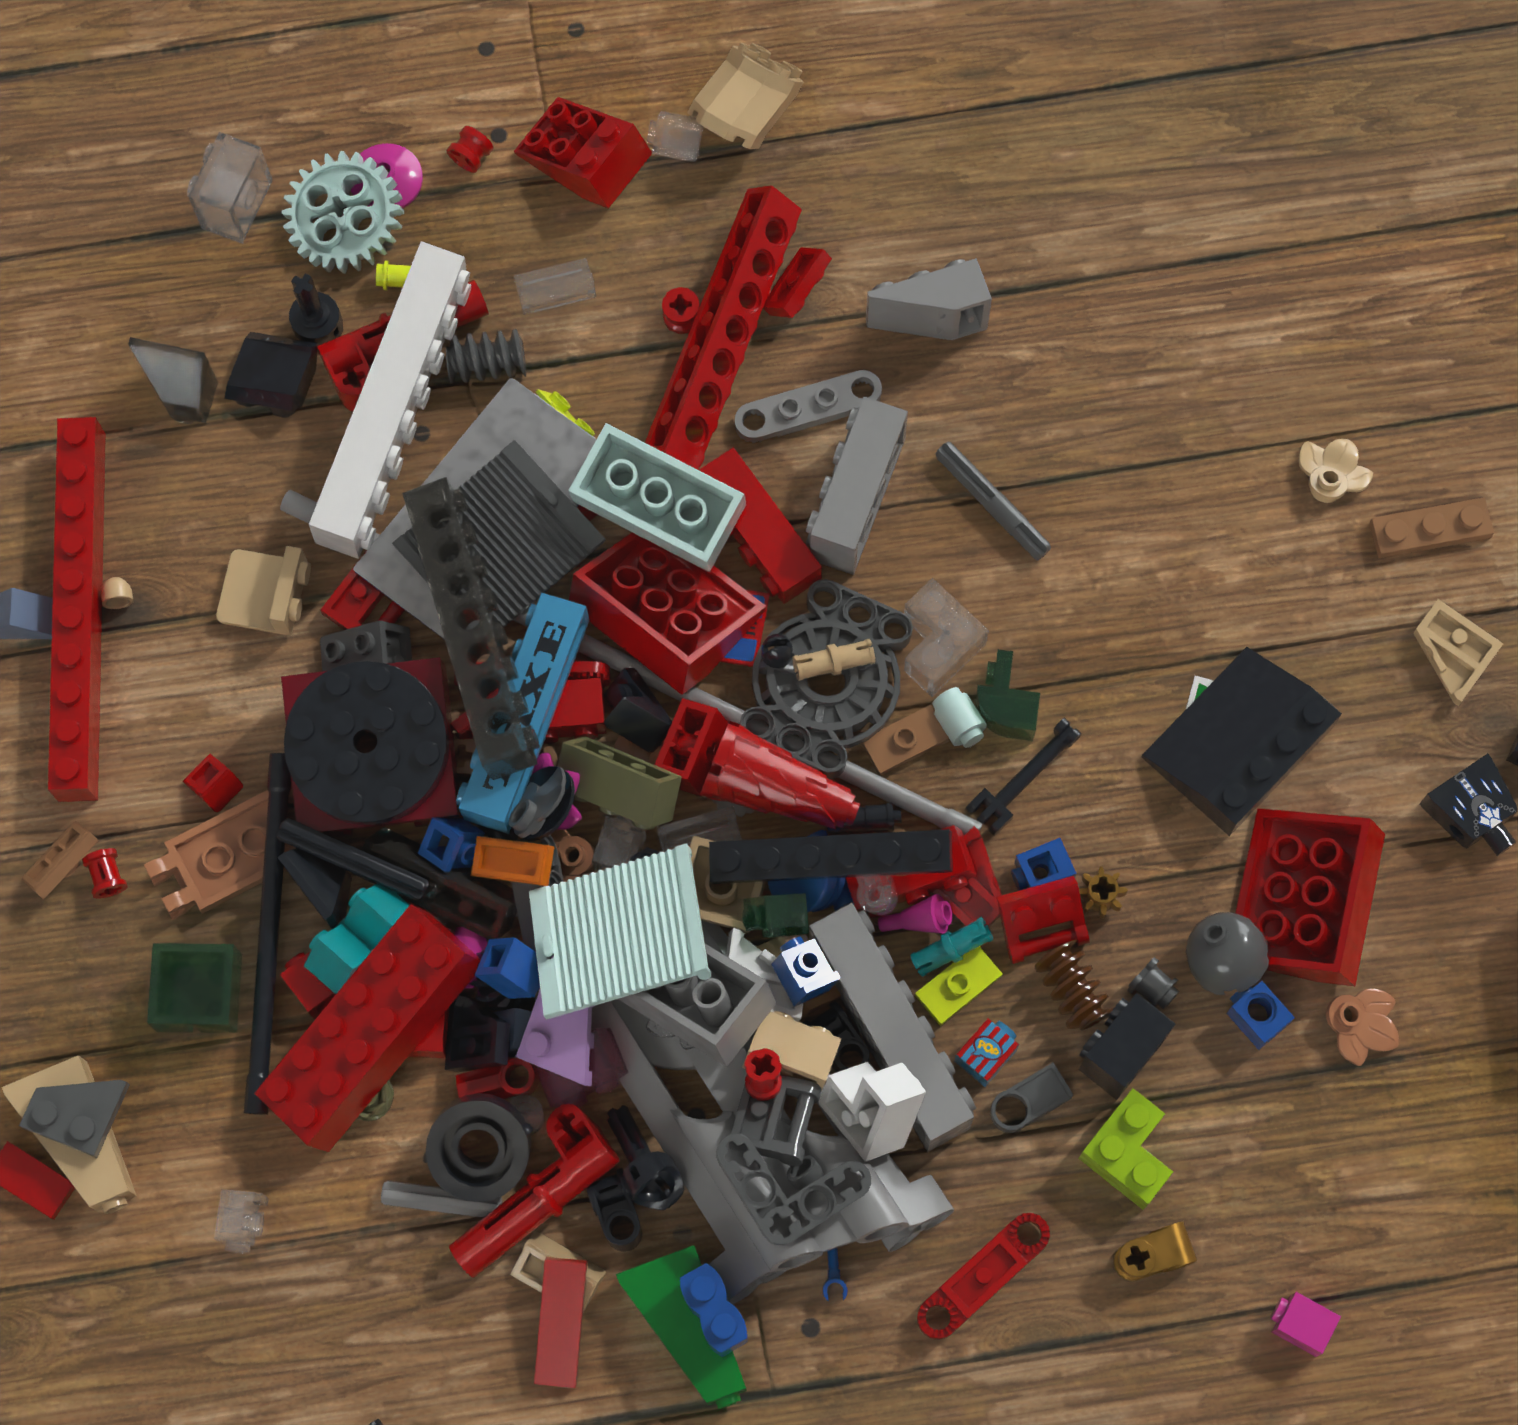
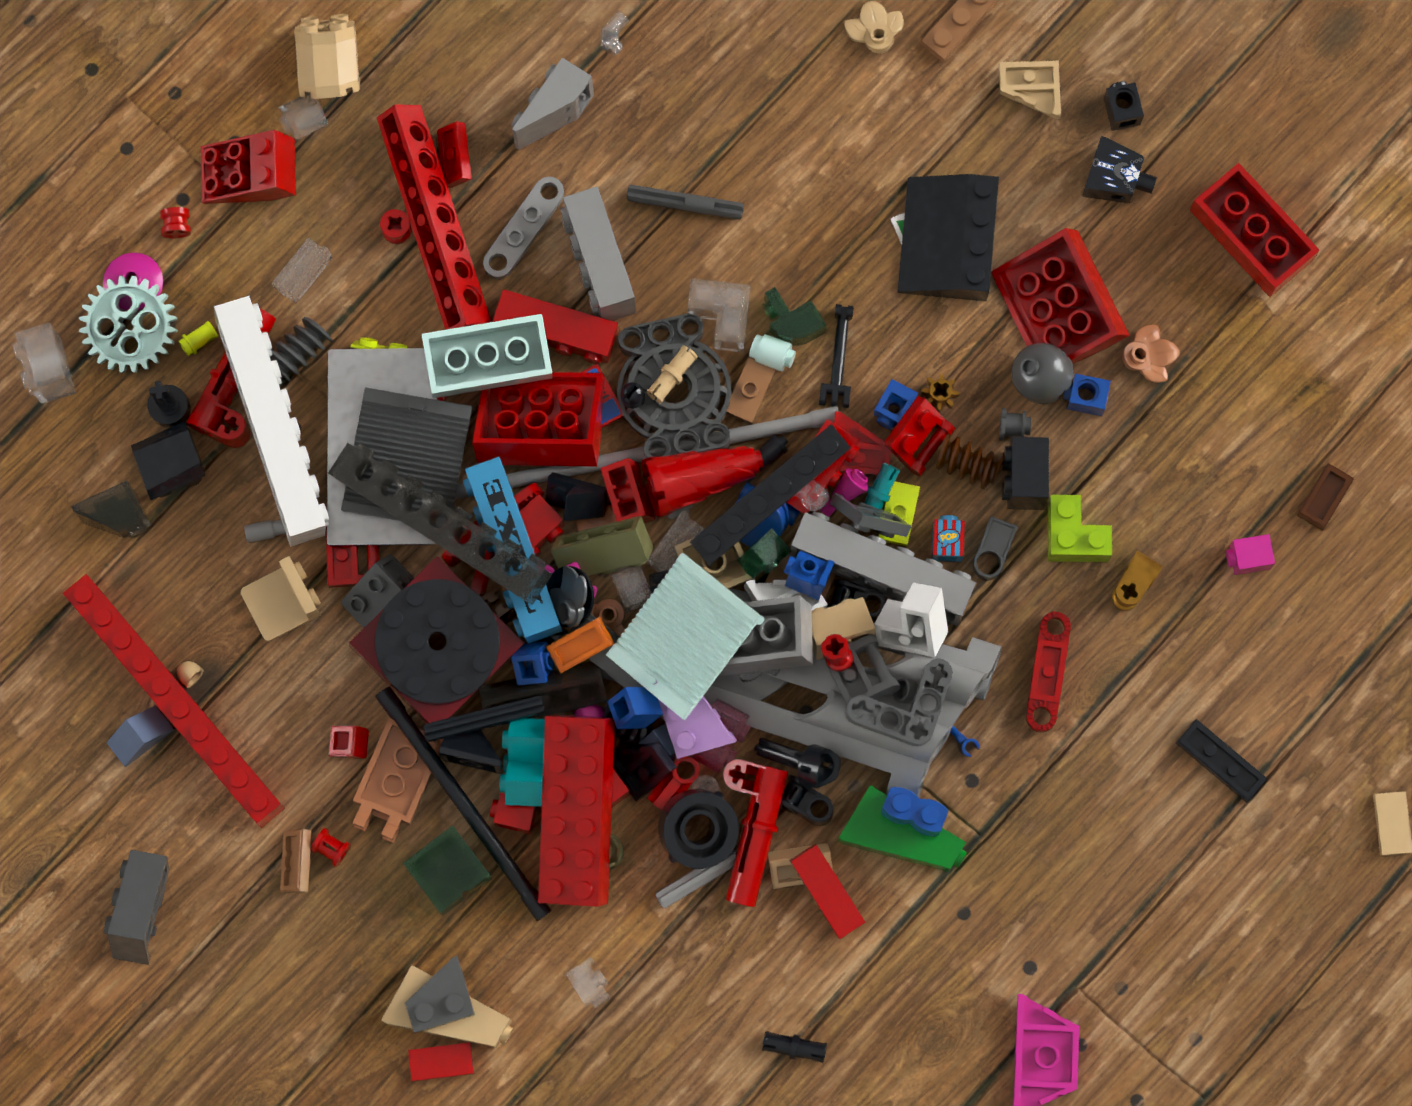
camera: 40 degrees left, 5 degrees up
none -> clear arm [601,11,628,55]
none -> dark grey wing [830,493,911,538]
none -> reddish brown tile [1296,463,1354,531]

